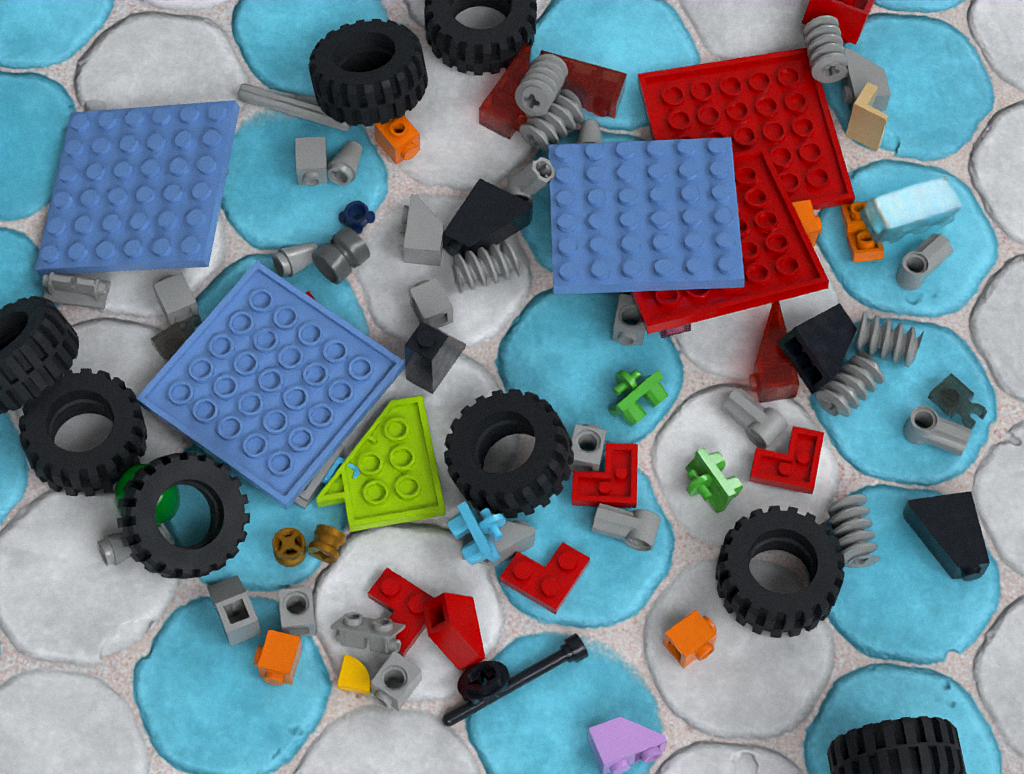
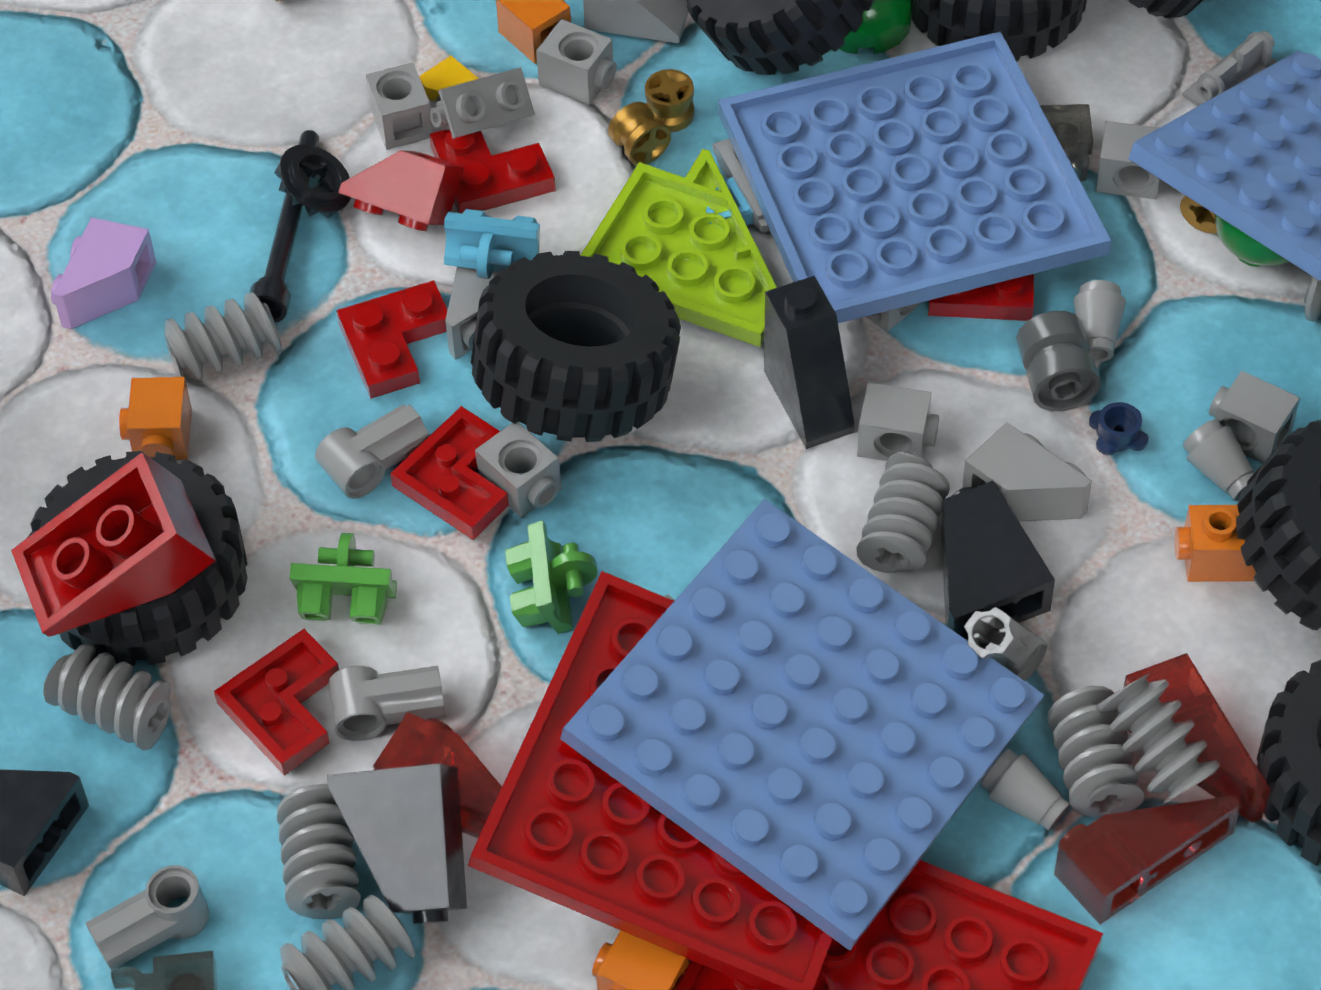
camera: 130 degrees right, 10 degrees down
none -> red slope [11,452,216,637]
none -> light grey piece [164,292,282,379]

